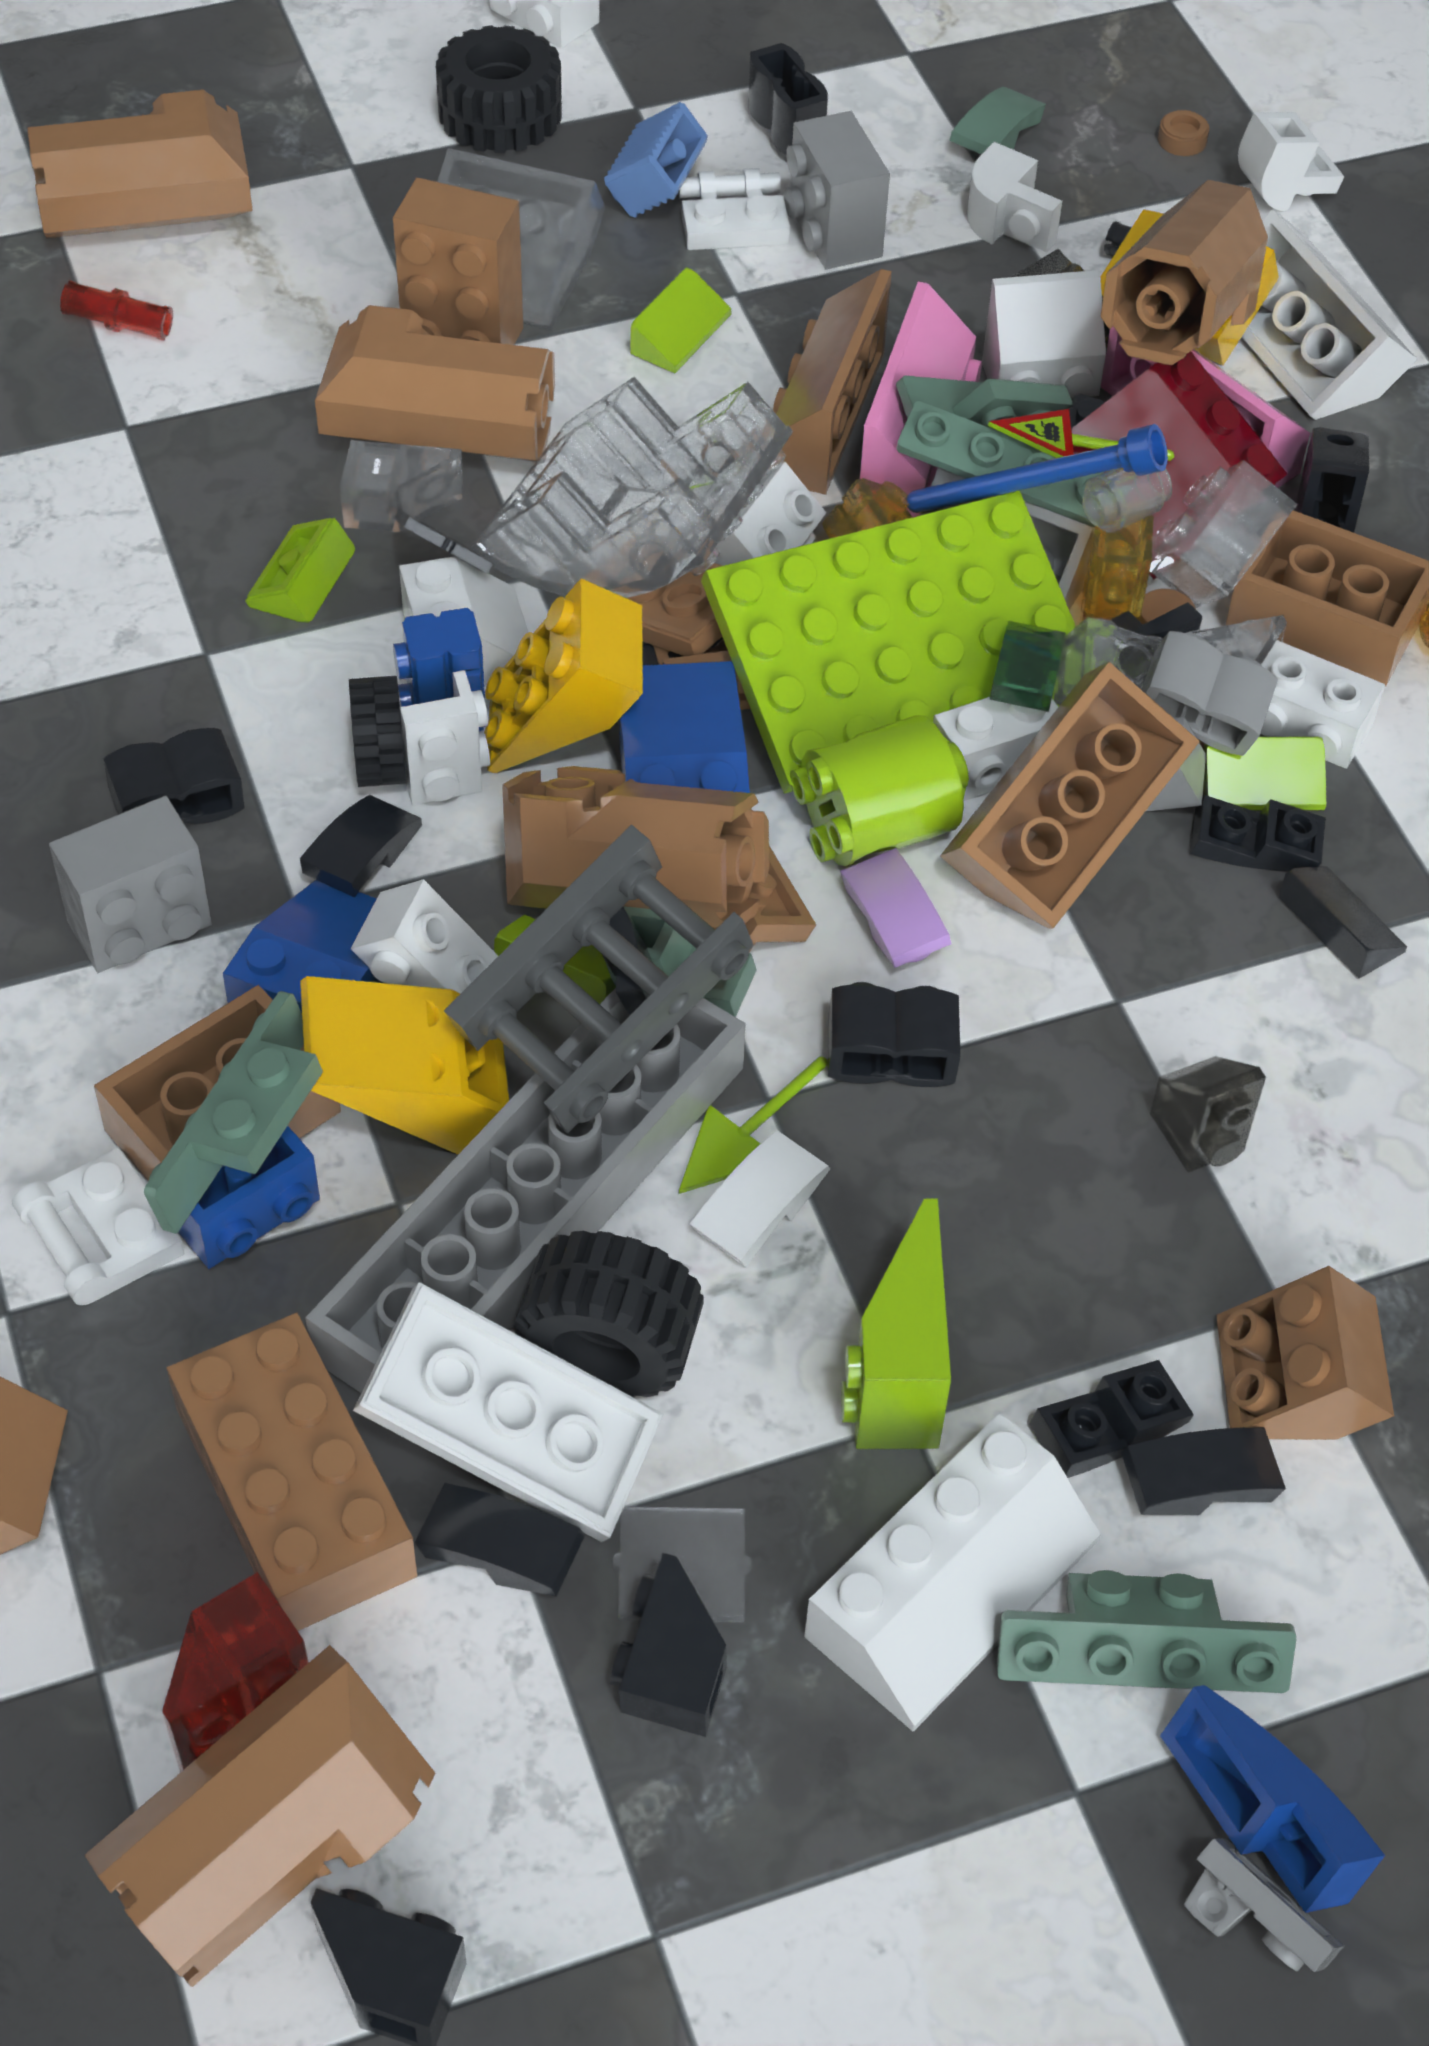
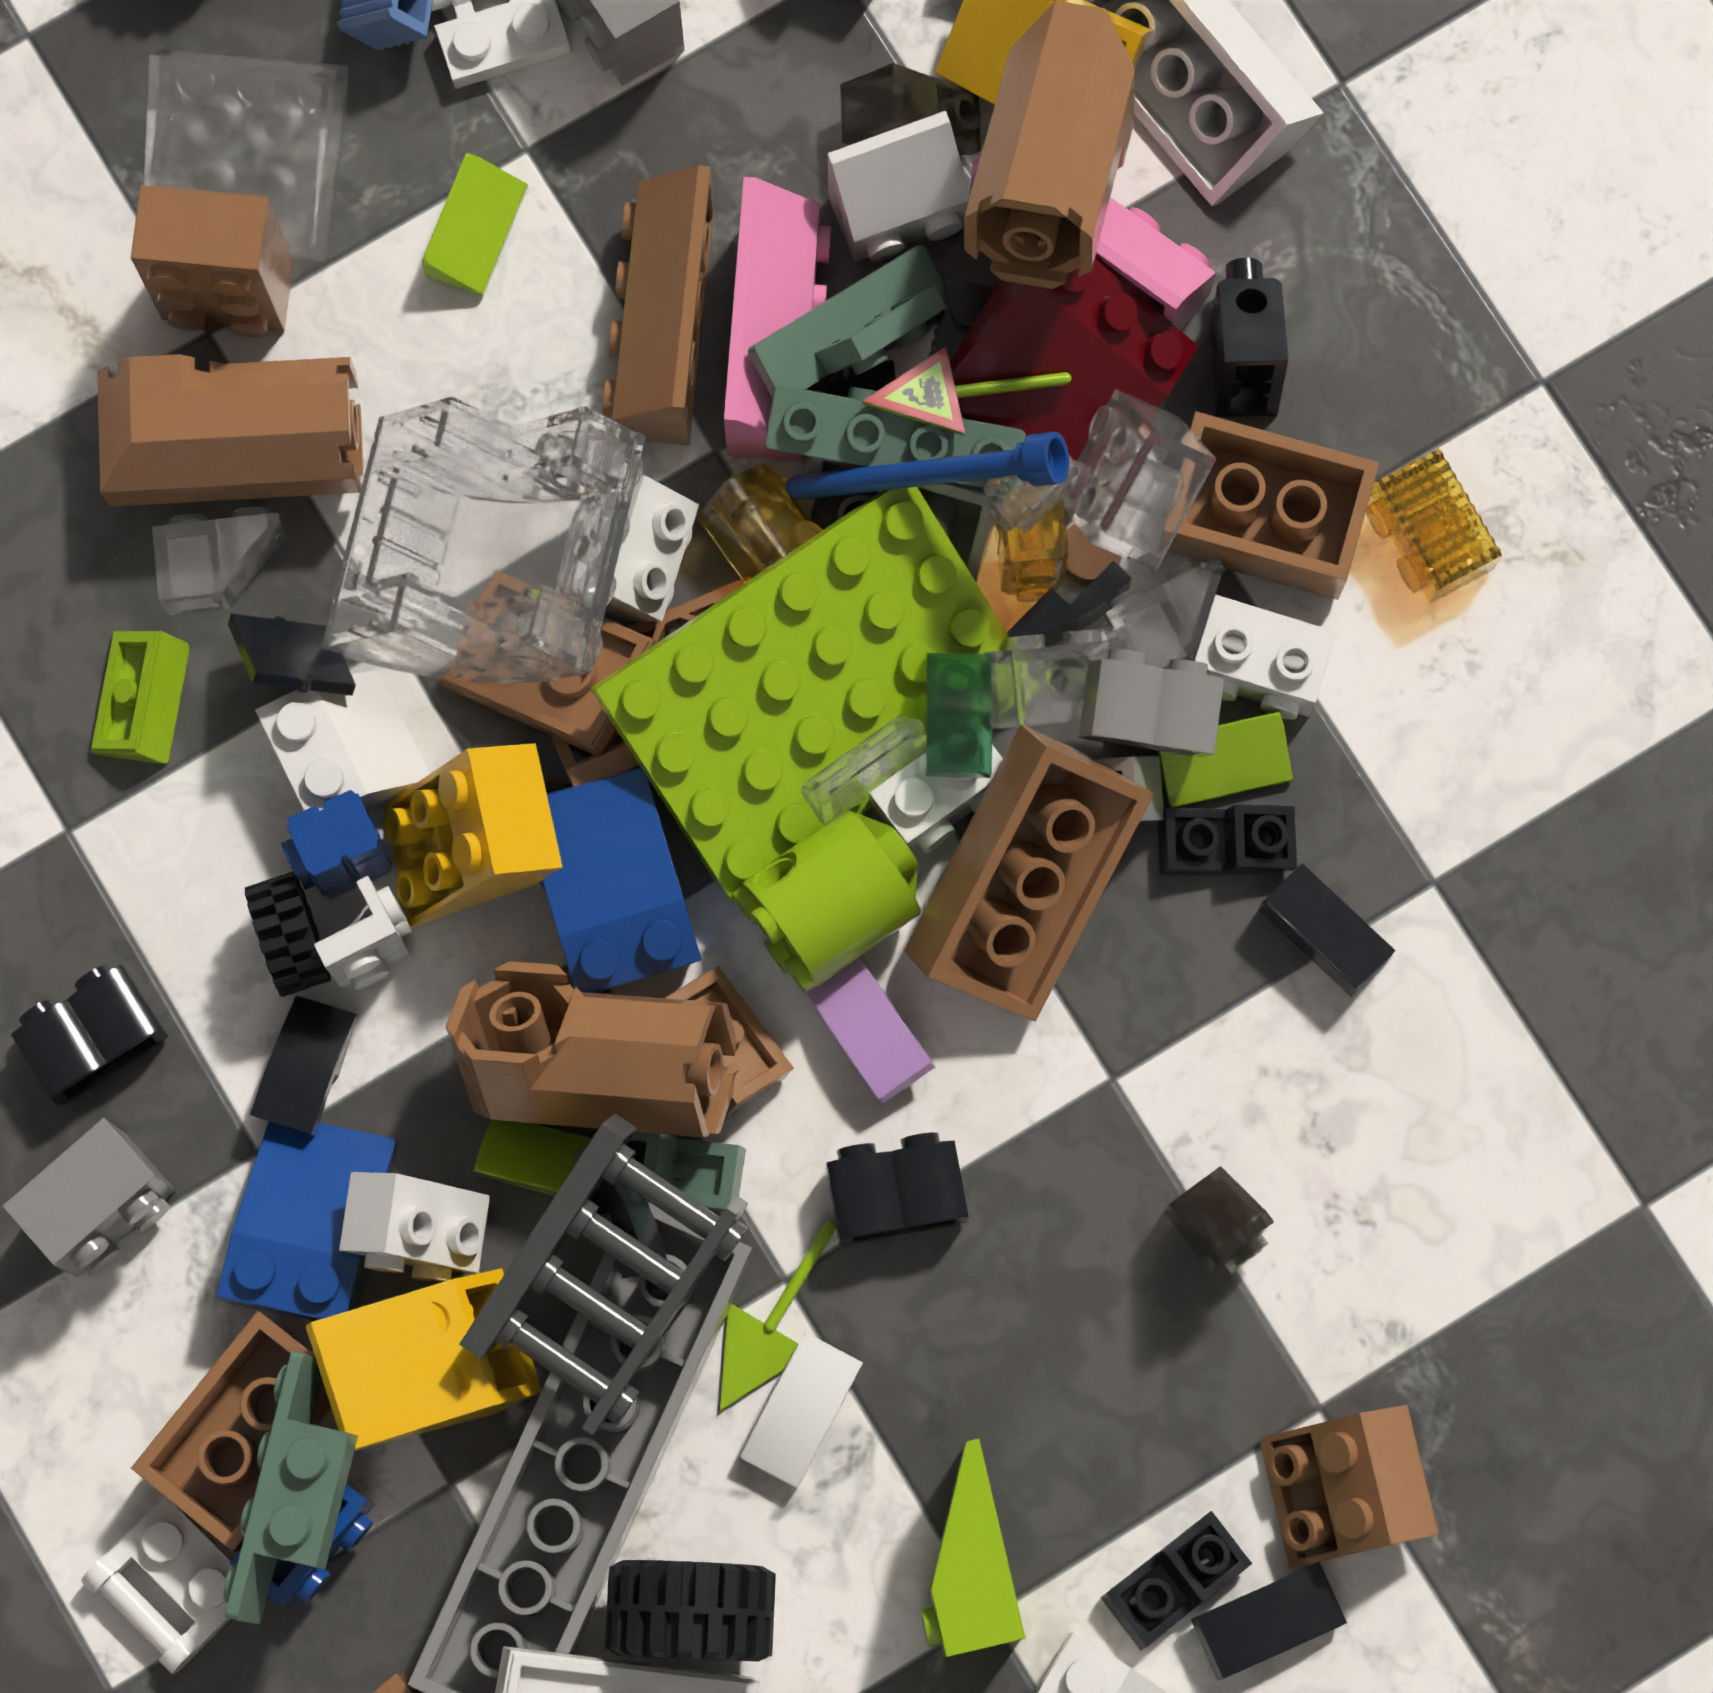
camera: 10 degrees left, 25 degrees up
none -> clear slope [799,716,927,824]

